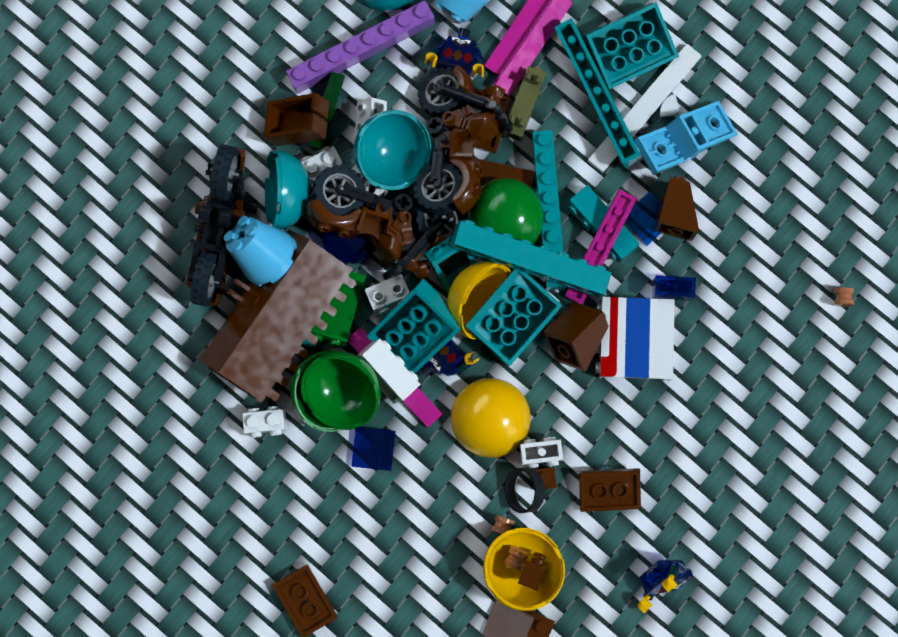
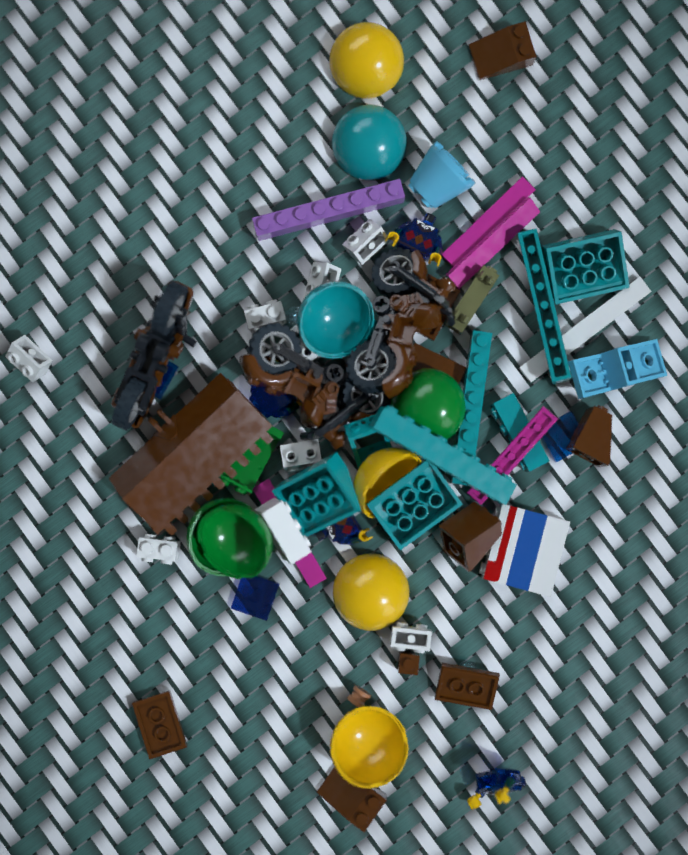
camera: 10 degrees right, 5 degrees up
medium azure cone [224,216,297,287] -> none
reddish brown piece [263,93,329,146] -> none
teal piece [265,150,311,230] -> none
dark green slope [309,72,345,151] -> none
nougat wheel [503,546,529,570] -> none
black tyre [504,467,545,513] -> none
reddish brown window [518,552,548,591] -> none
clear blue brick [652,275,696,301] -> none
white tile [660,94,680,118] -> none
none -> white brick [5,335,53,382]
none -> white brick [342,219,390,265]

